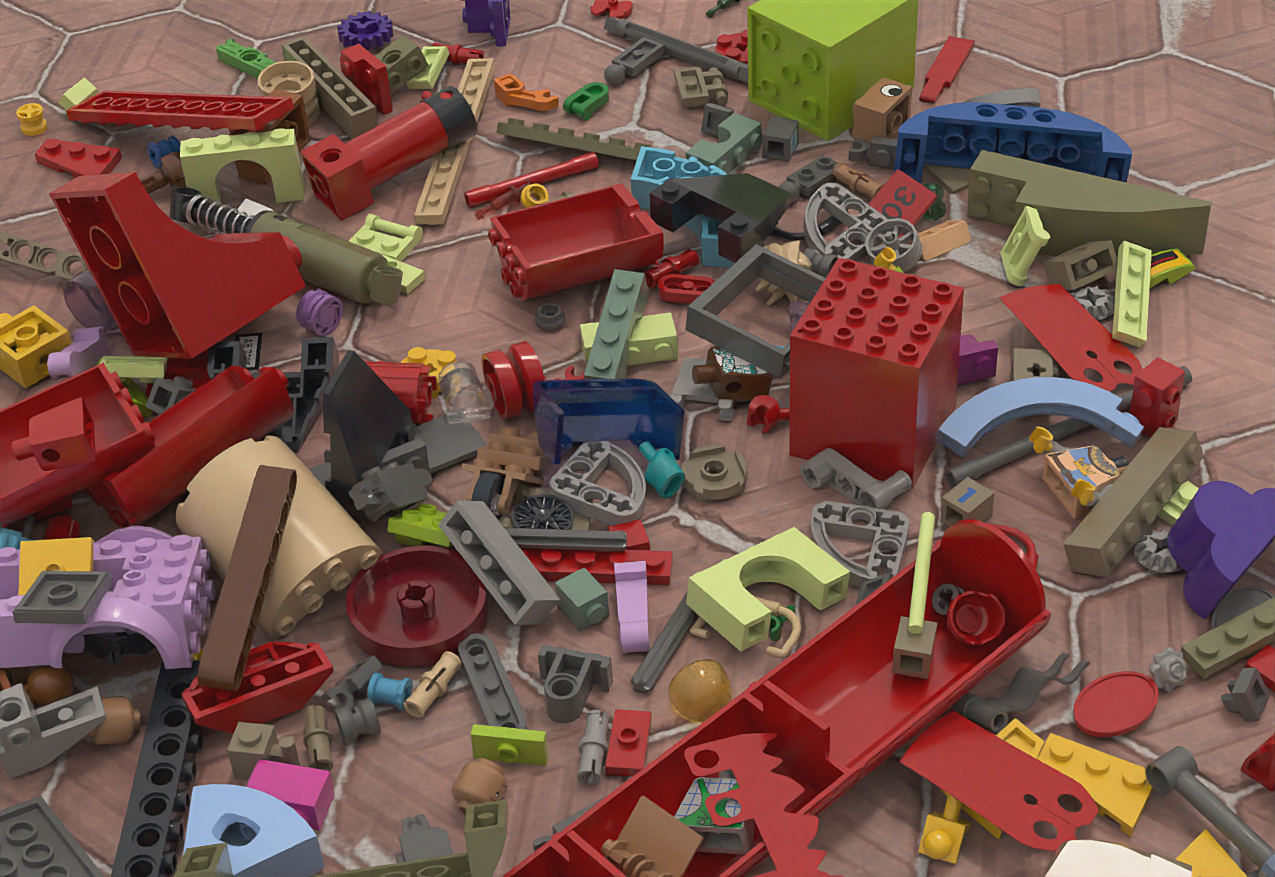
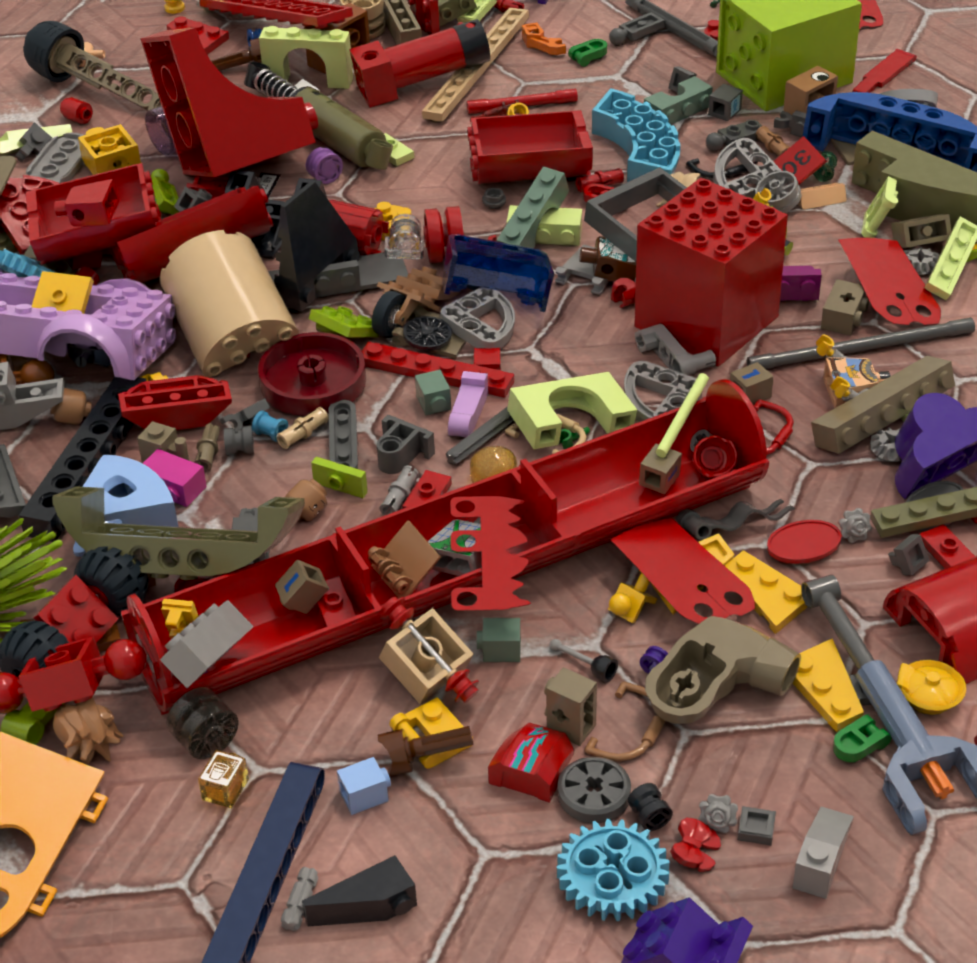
camera: 15 degrees right, 0 degrees up
dark grey plate [12,571,113,624] -> none
lavender leg [47,327,109,380] -> none
yellowish green plate [99,355,167,383] -> none
reddish brown beam [198,465,297,692] -> none
dark grey hinge [348,462,433,522] -> none
yellowish green plate [349,214,423,262] -> none
light grey brick [438,500,560,625] -> none
olive plate [496,118,651,160] -> none
dark grey axle [505,528,627,551] -> none
teal piece [639,441,685,499] -> none
black wedge [649,173,793,263] -> none
dark tan plate [674,67,728,108] -> none
dark tan plate [681,445,747,503] -> none
light blue arch [936,377,1144,458] -> none
red brick [1129,357,1185,437] -> none

